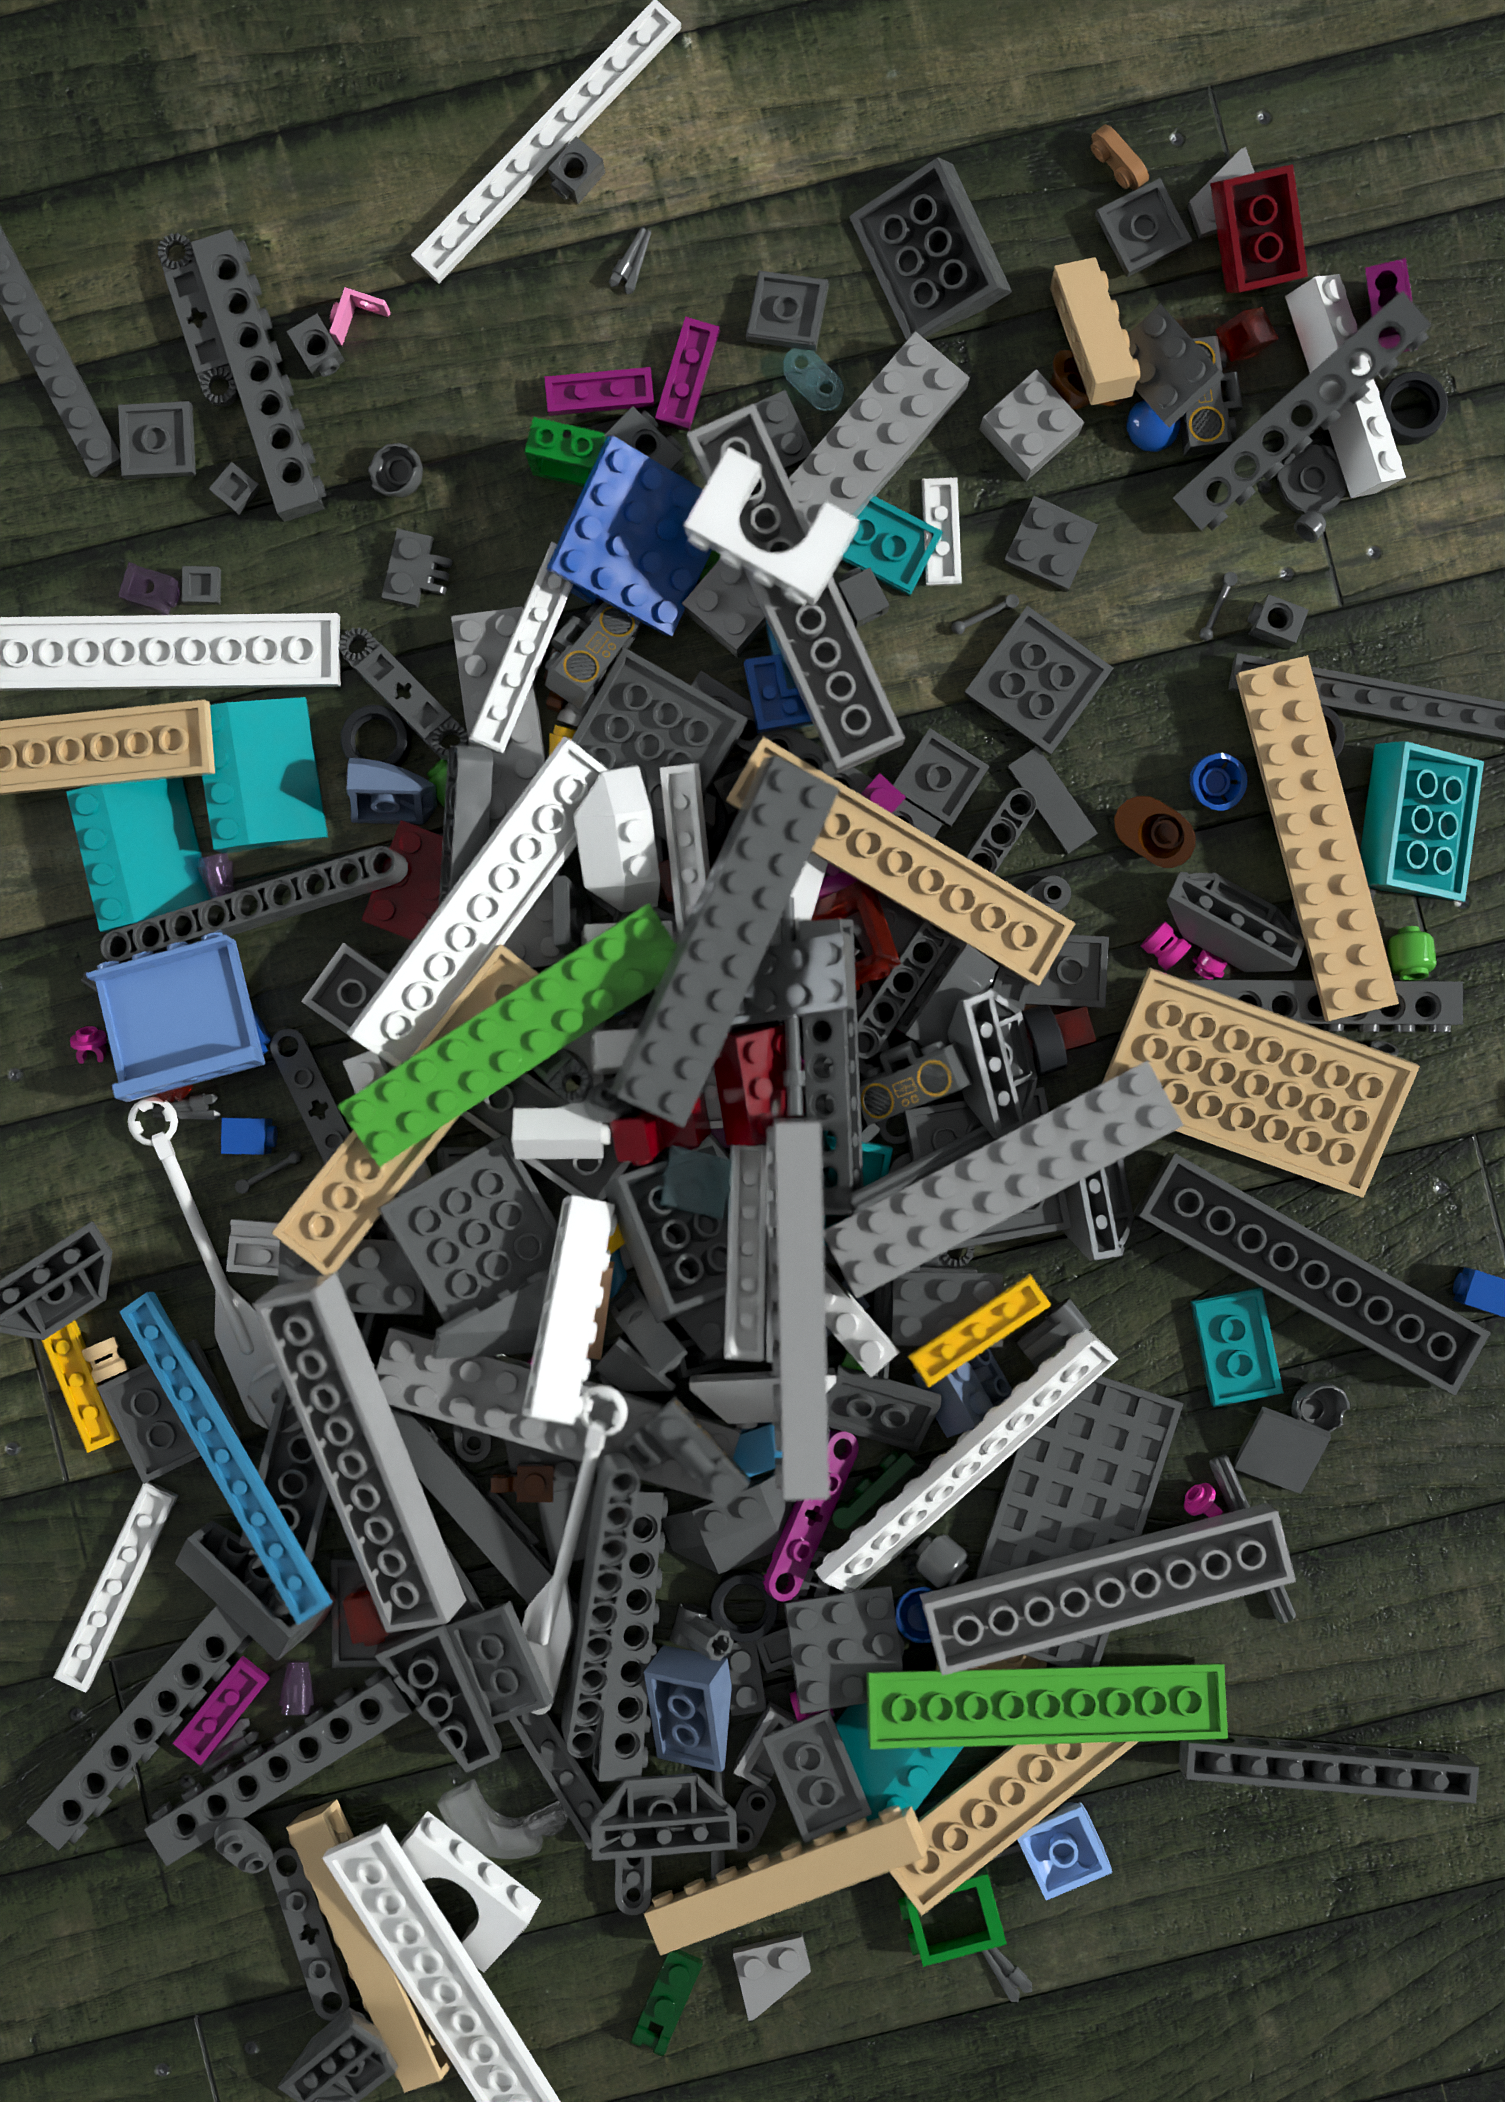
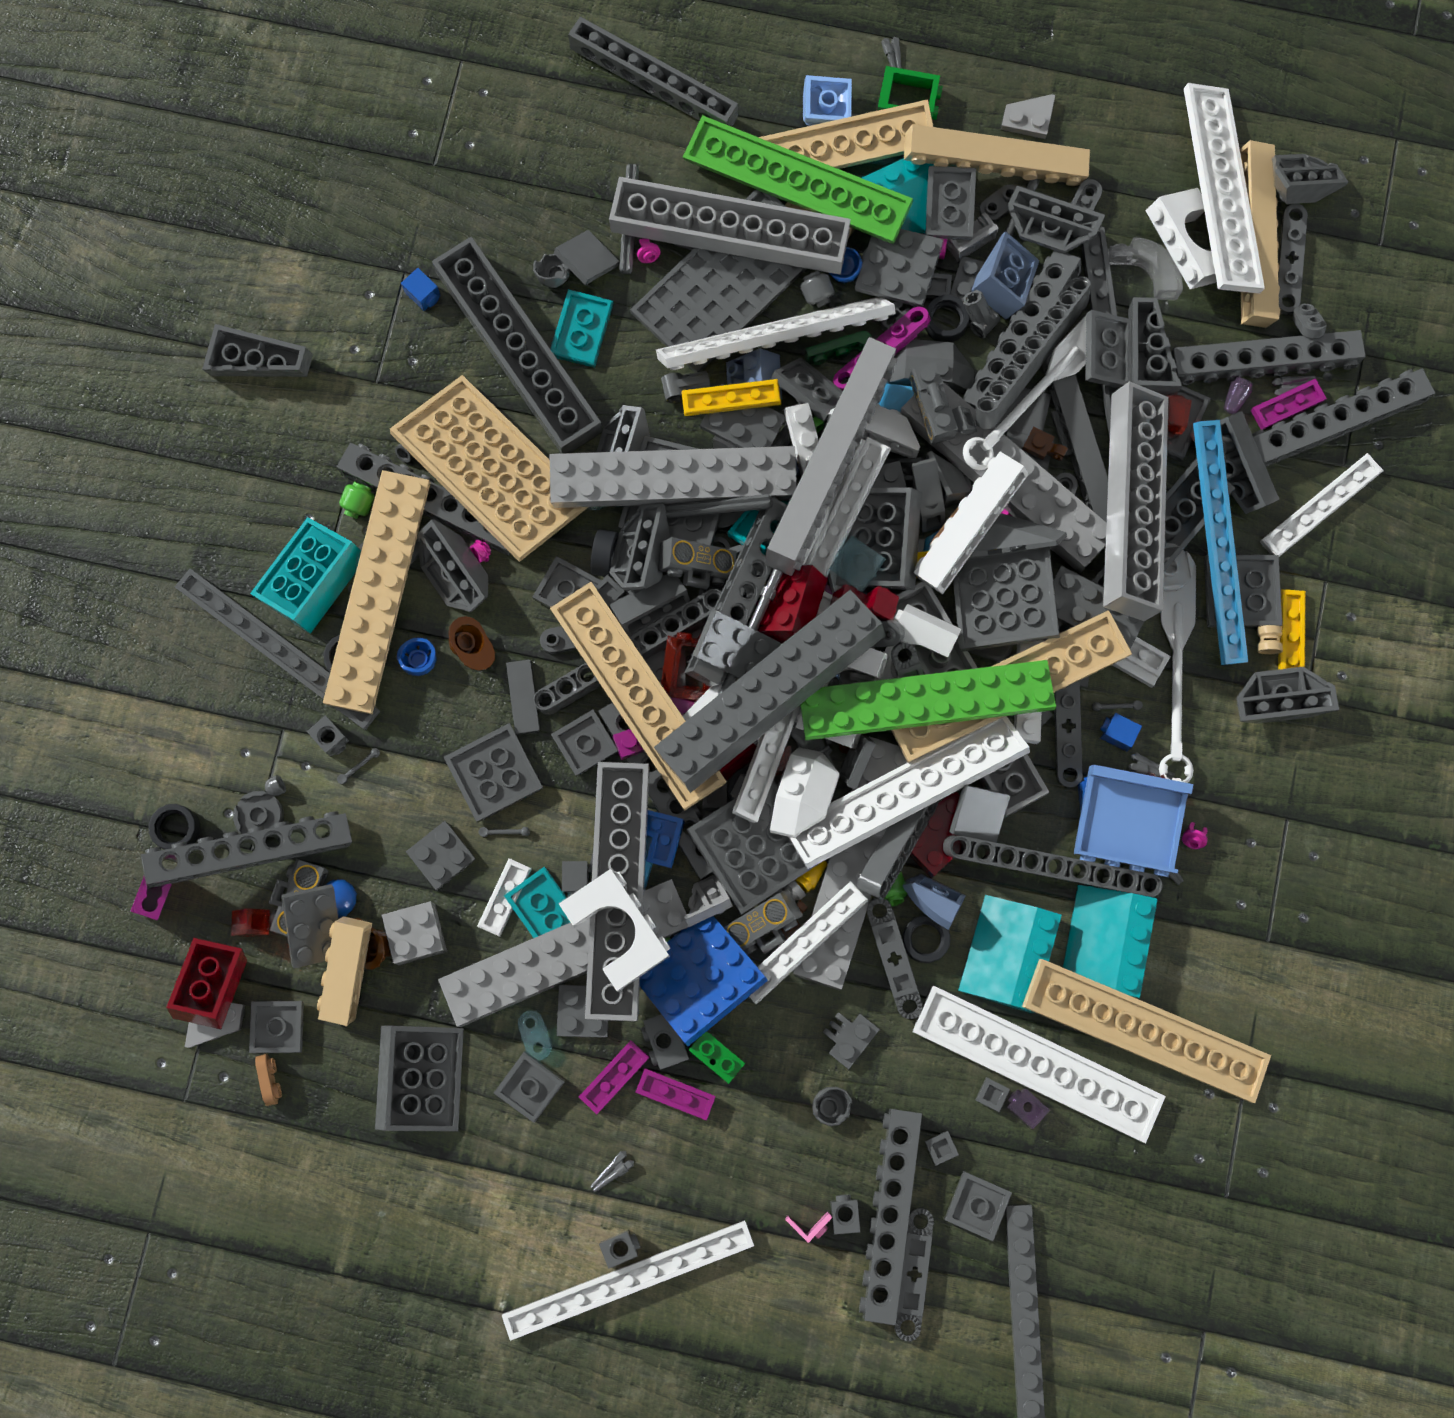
camera: 155 degrees left, 10 degrees down
clear purple cone [198,852,234,899] -> none
dark green plate [630,1949,703,2057] -> none
clear red brick [1055,1006,1096,1050] -> none
dark pink wheel [1140,921,1191,971] -> none
white brick [1285,274,1406,498] -> none
none -> light grey wing [684,874,733,927]
none -> tile [950,785,1010,843]

